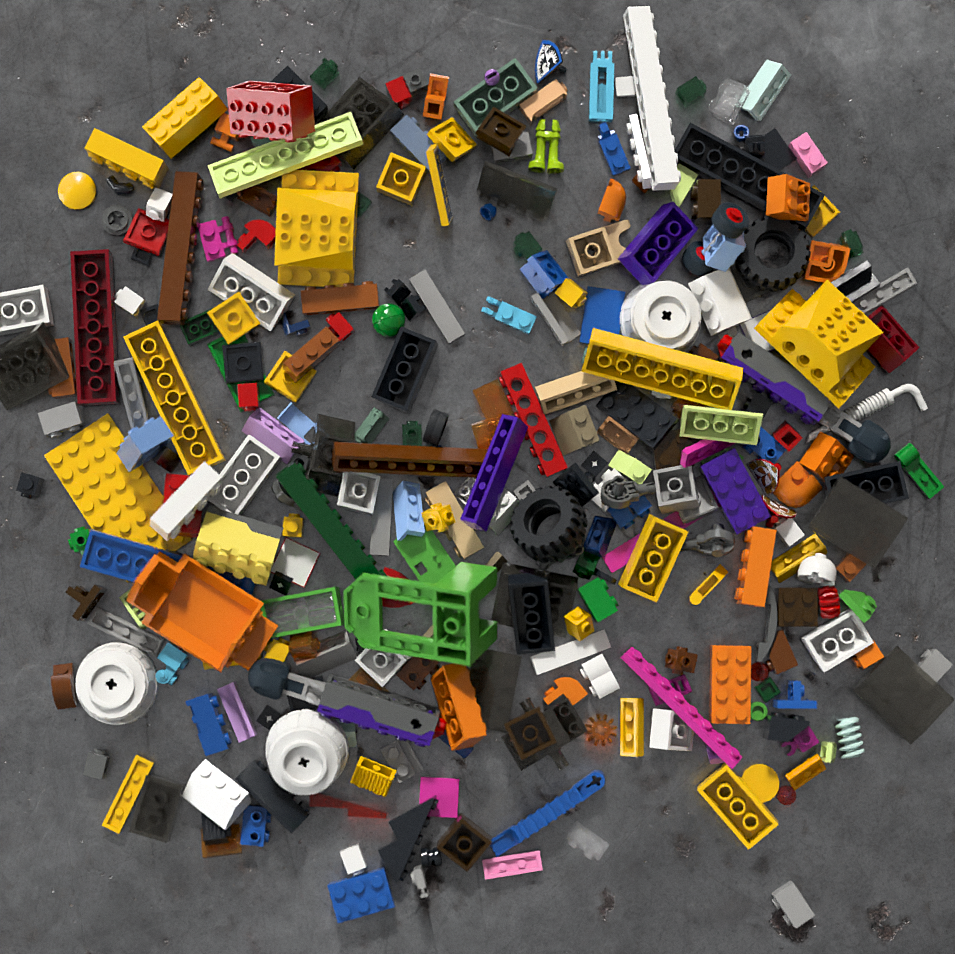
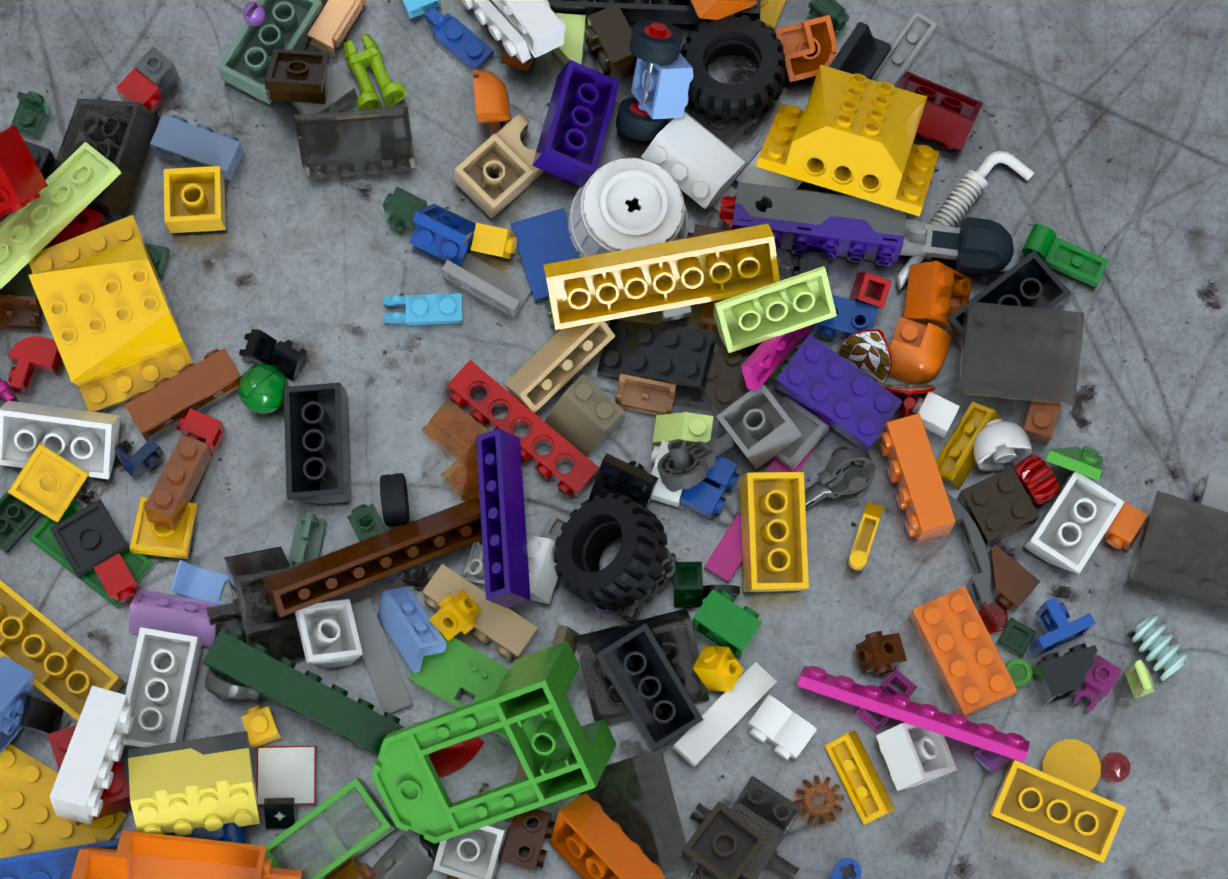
camera: 25 degrees left, 10 degrees down
light grey tile [409,270,465,344] -> none
orange brick [423,74,449,120] -> none
yellow tile [426,144,453,226] -> none
yellow plate [427,117,477,162] -> none
blue hinge [480,203,497,220] -> none
orange brick [543,677,588,706] -> none
black tile [581,450,608,478] -> none
dark blue slope [583,515,616,558] -> none
light orange plate [785,754,826,791] -> none

